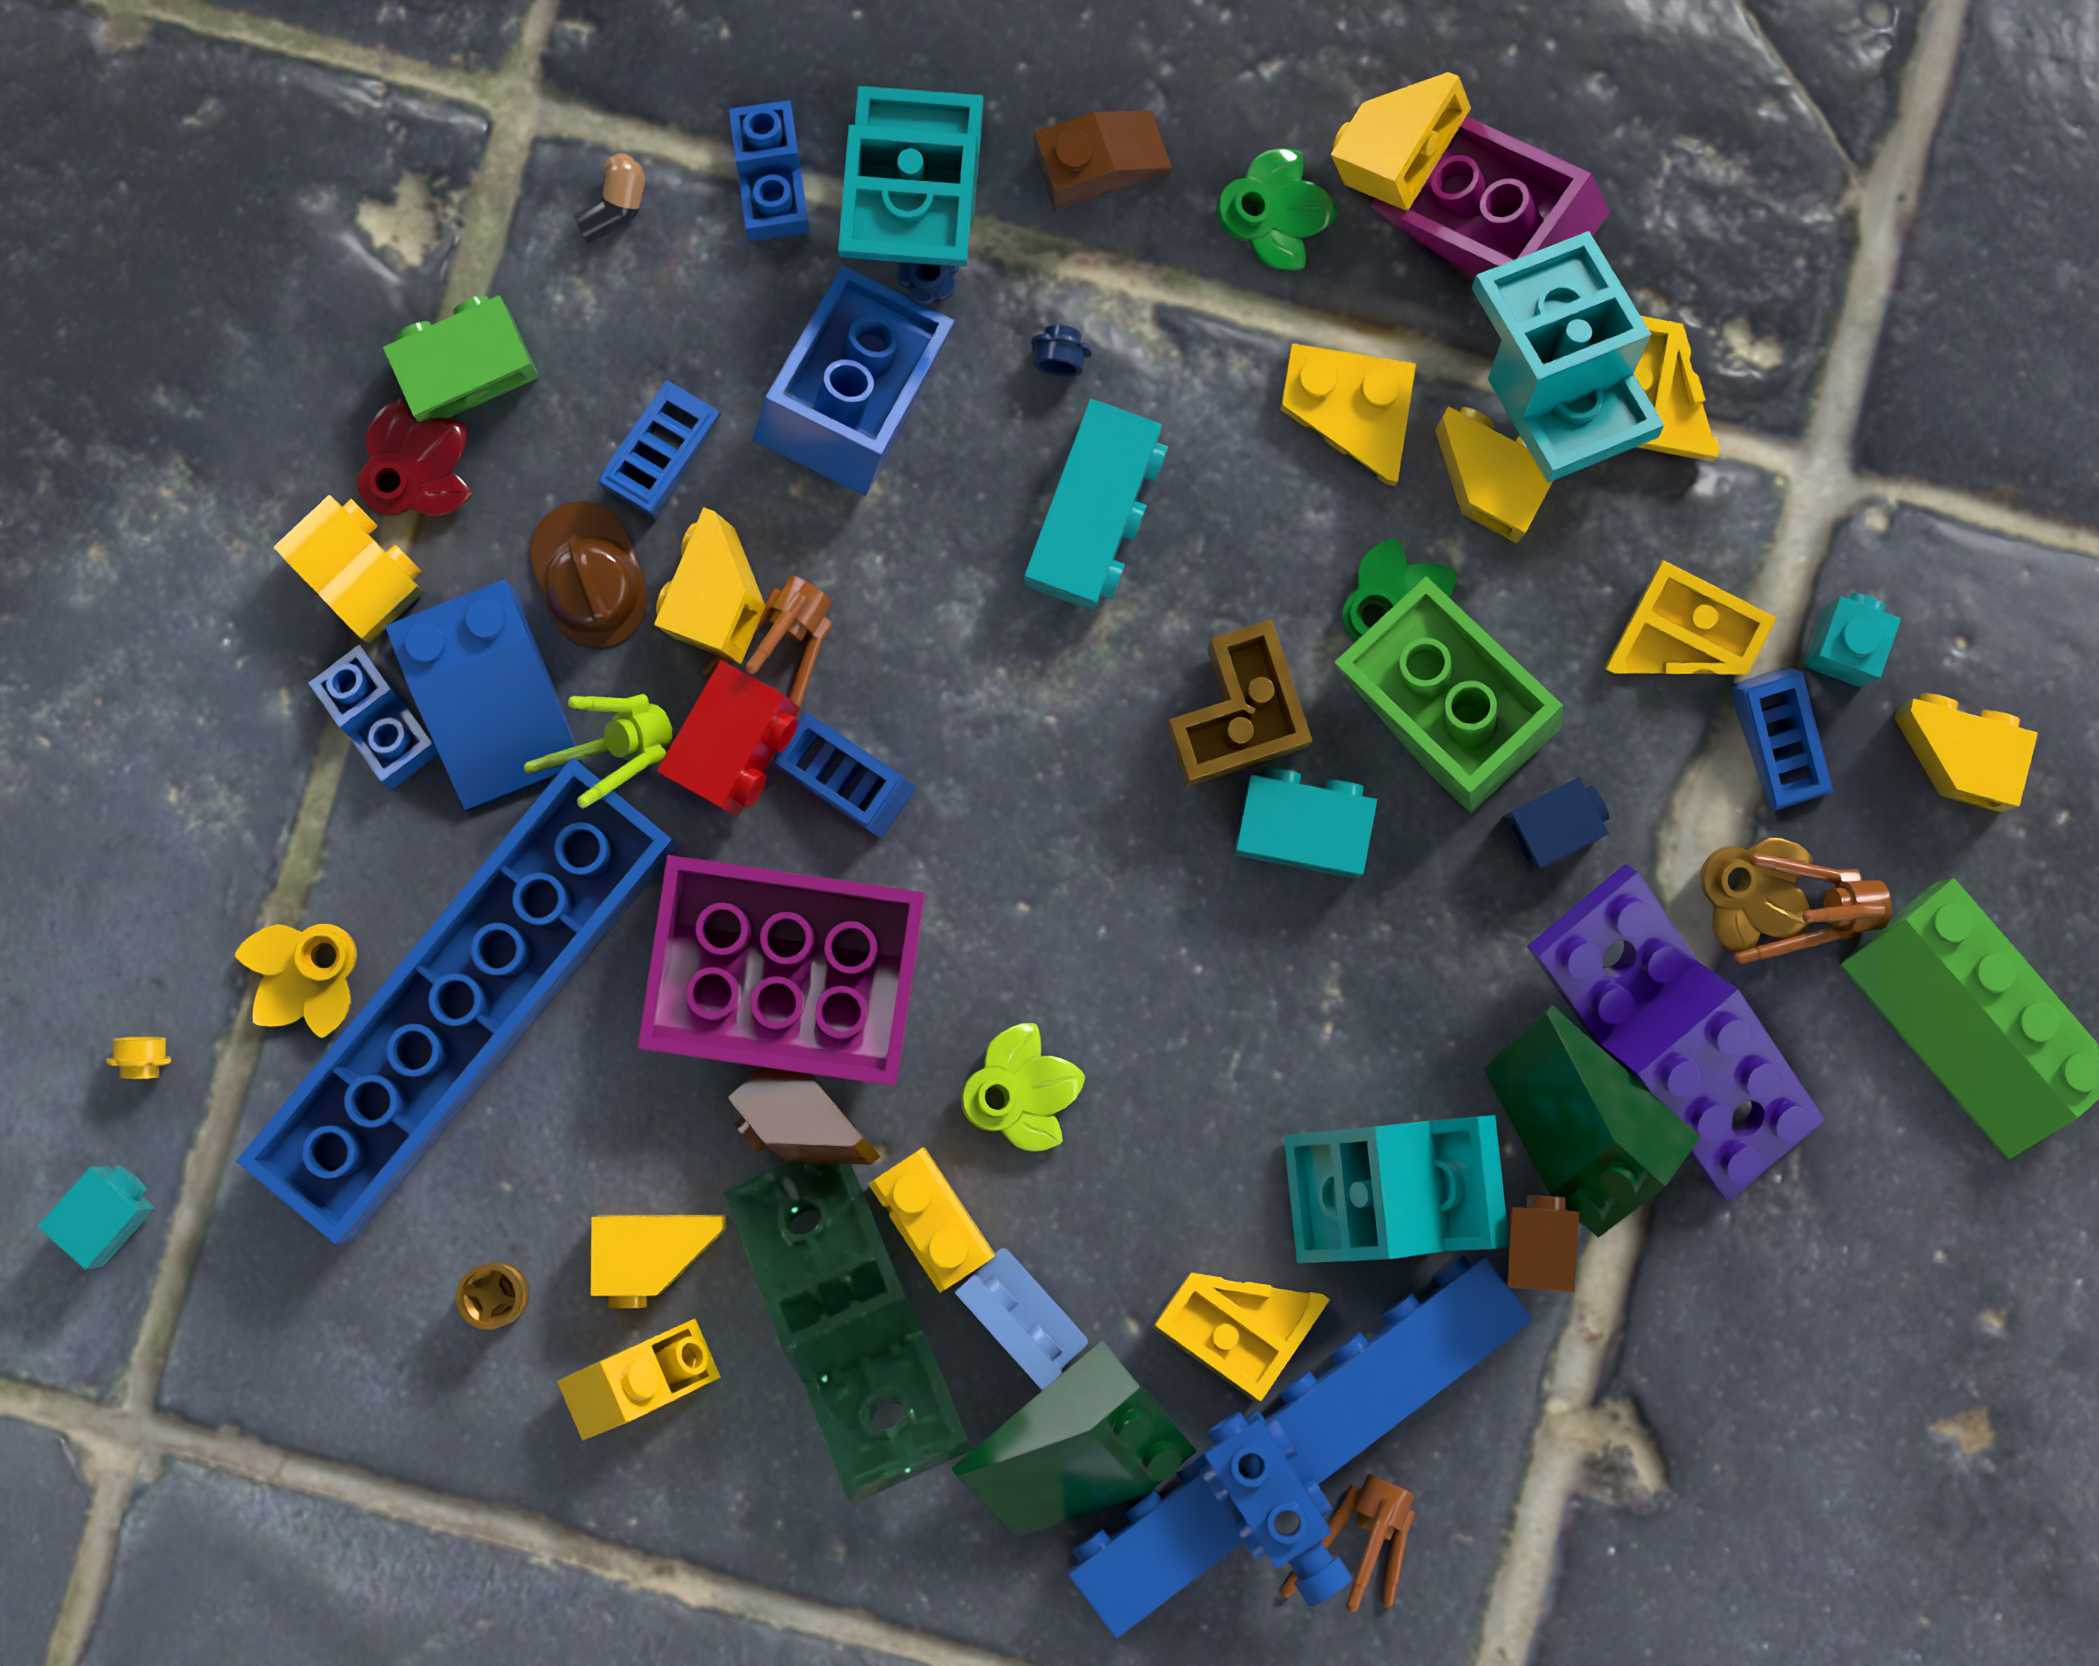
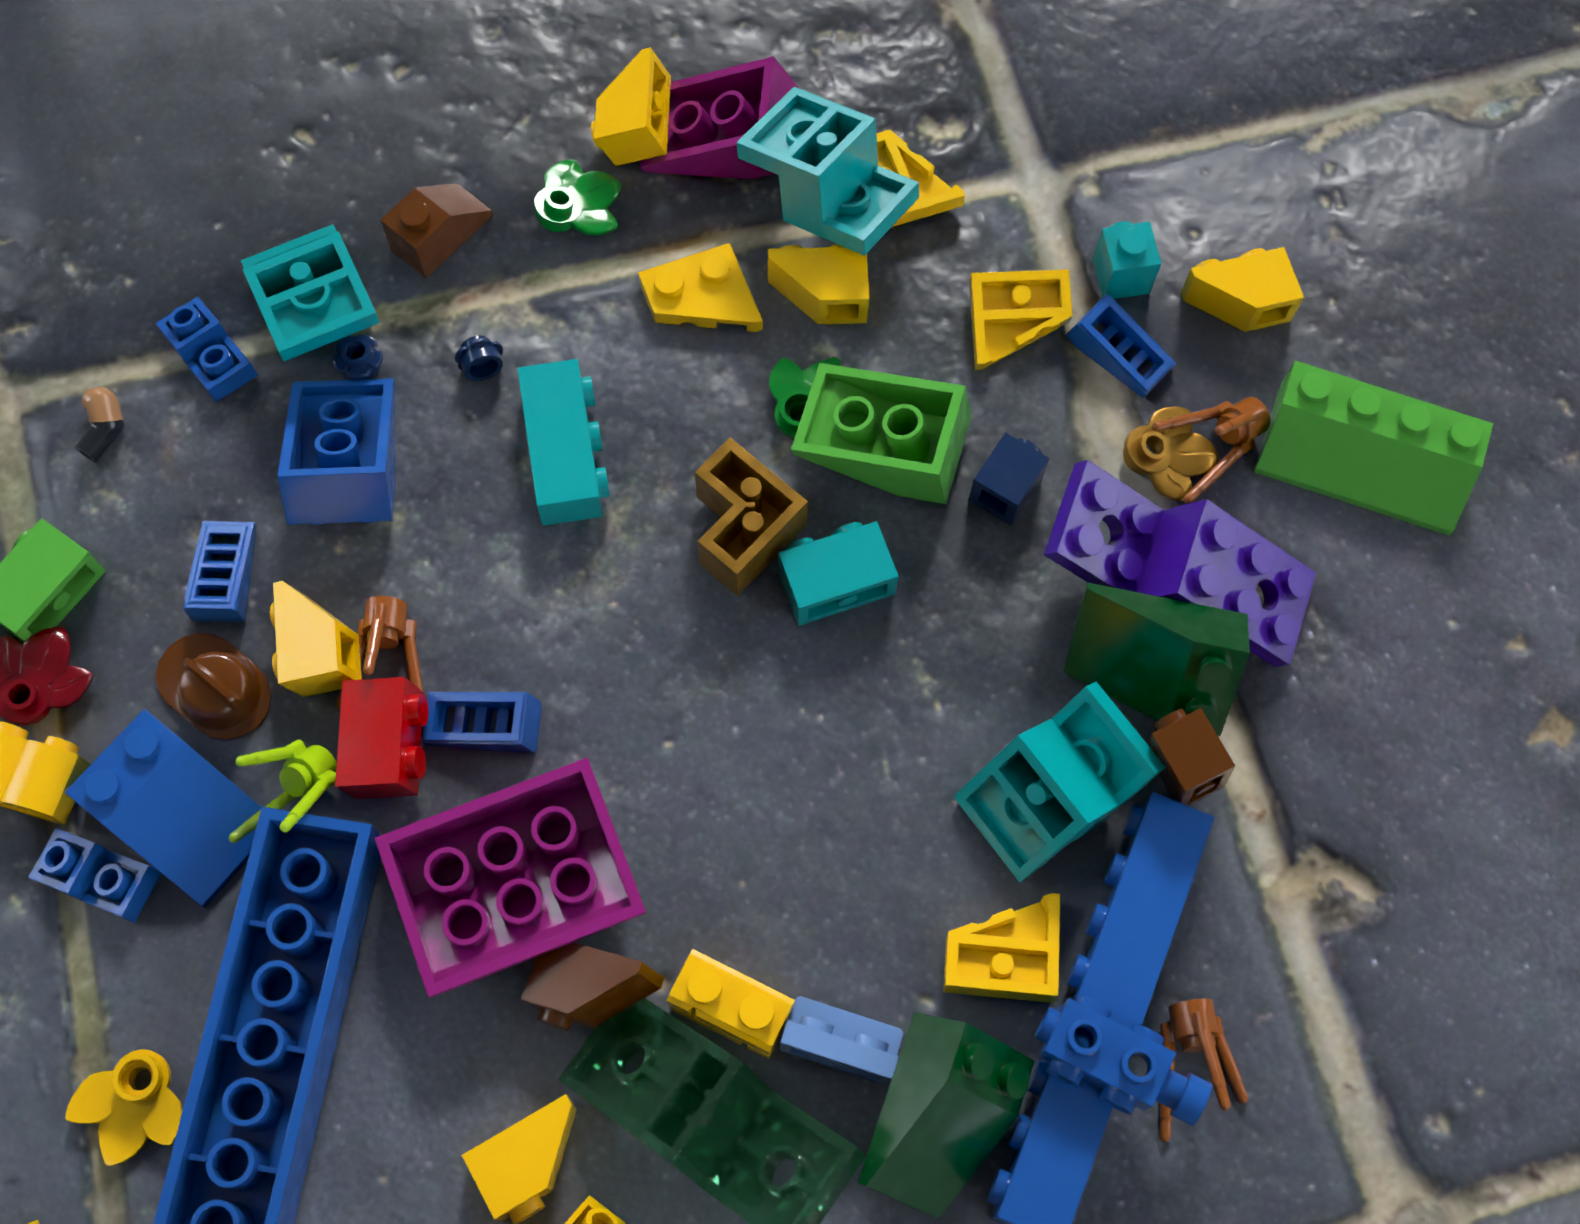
camera: 30 degrees left, 15 degrees down
lime plate [961,1023,1085,1152] -> none

